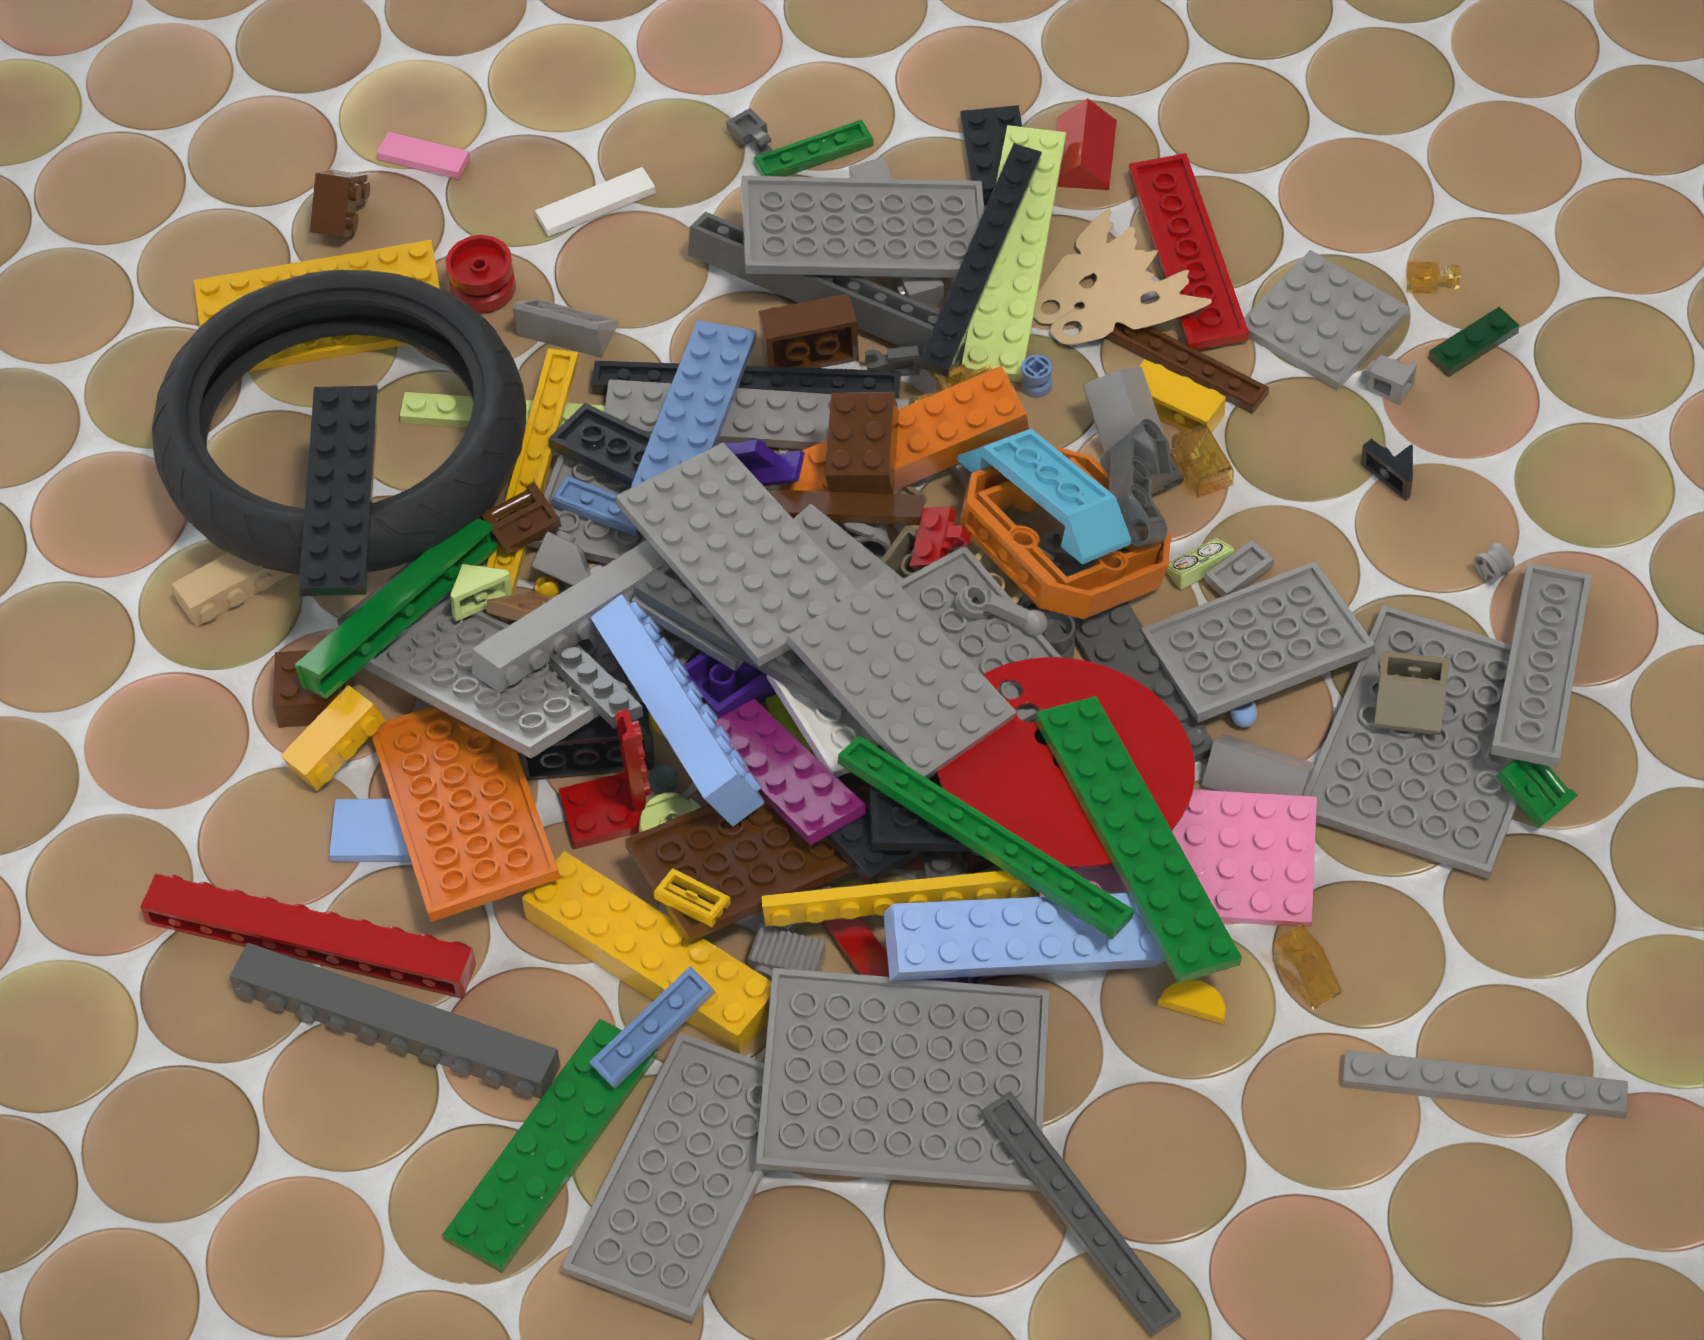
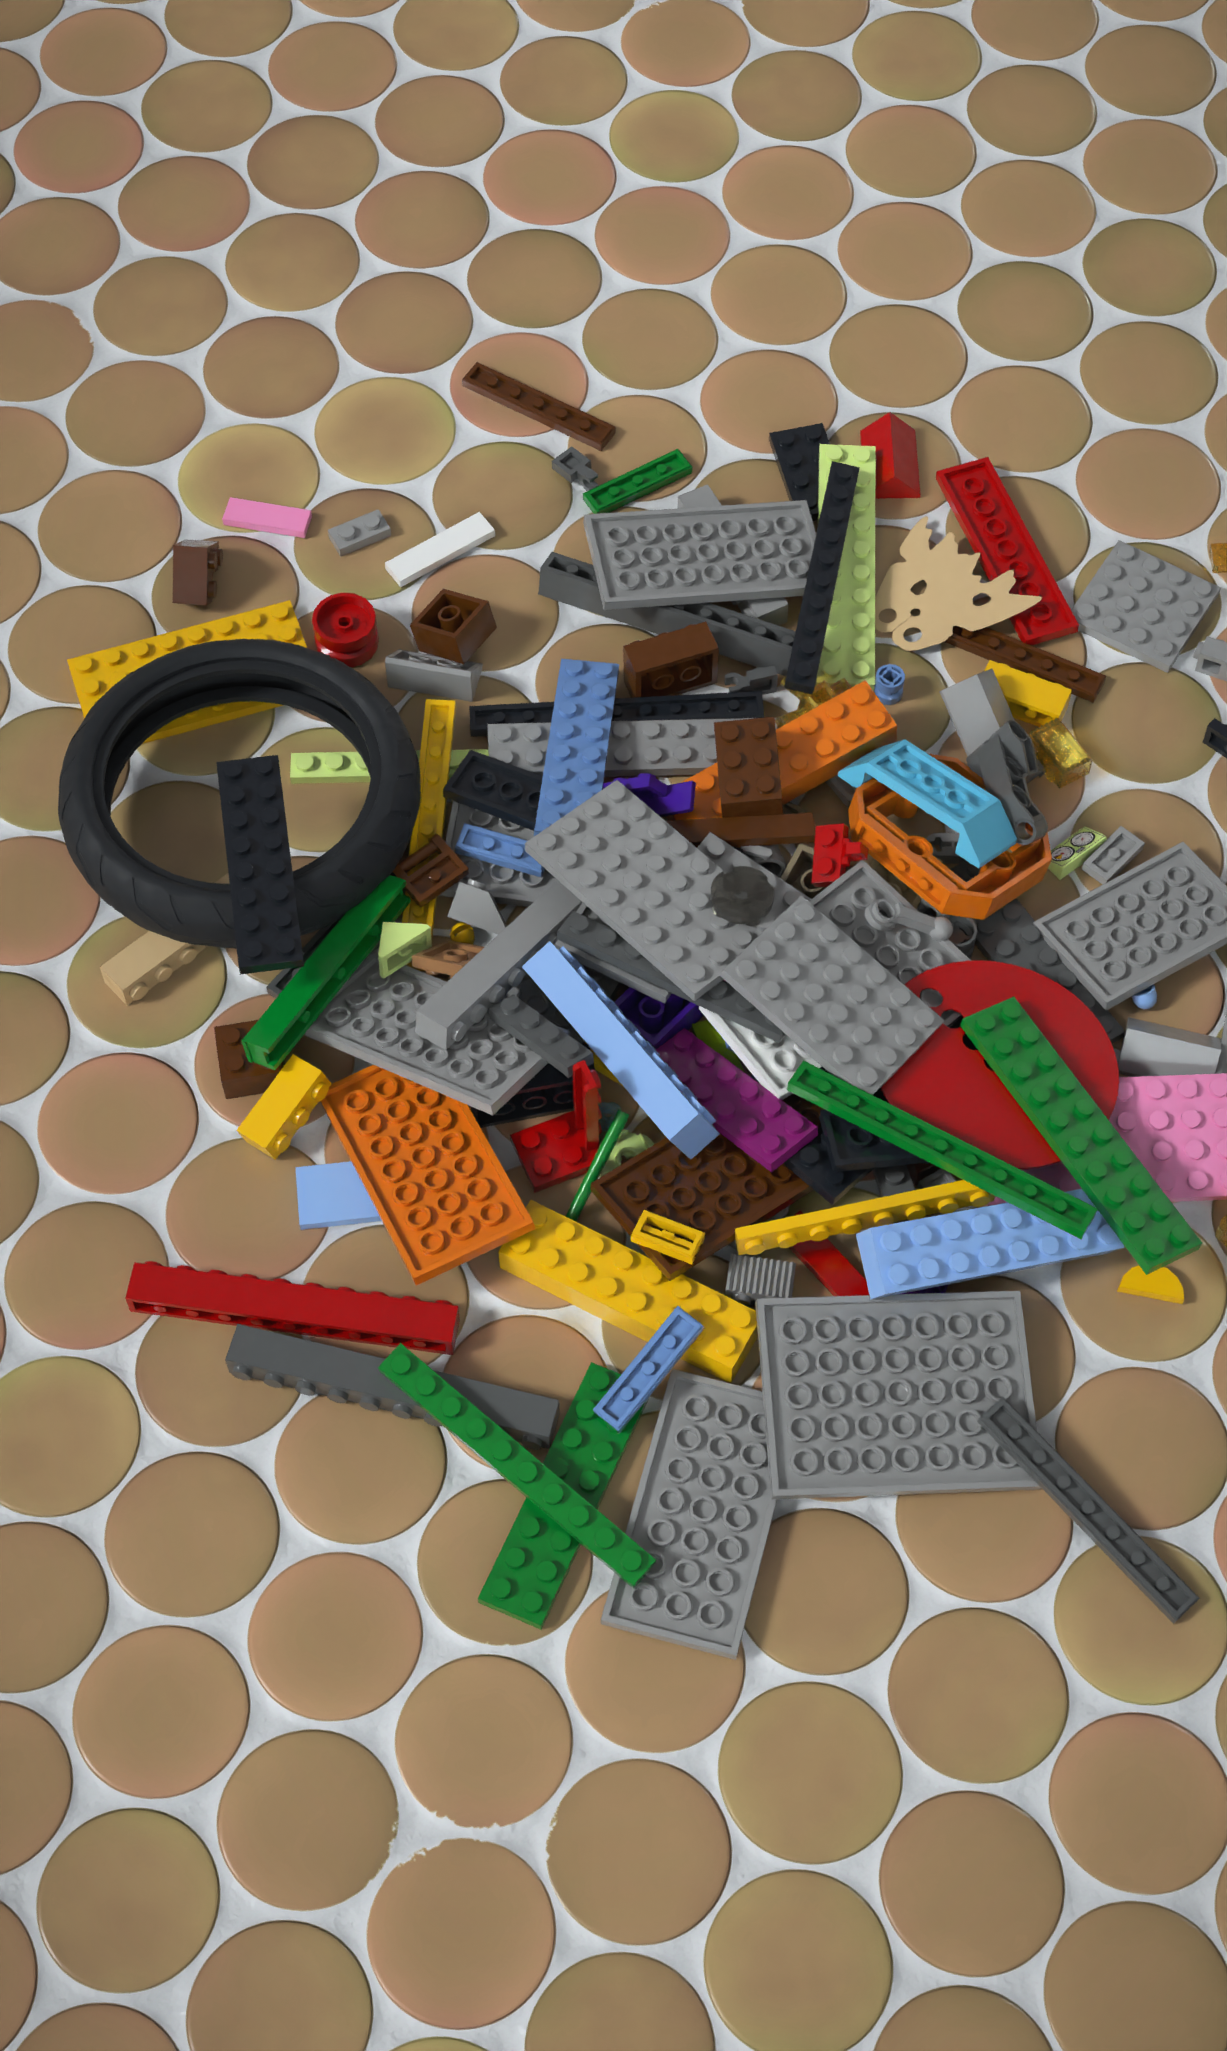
camera: 10 degrees left, 5 degrees up
none -> light grey plate [328,509,391,557]
none -> green plate [378,1343,656,1589]
none -> reddish brown brick [410,589,497,664]
none -> reddish brown tile [462,362,616,451]
none -> green bar [565,1109,630,1222]
none -> clear smoke plate [710,866,774,926]

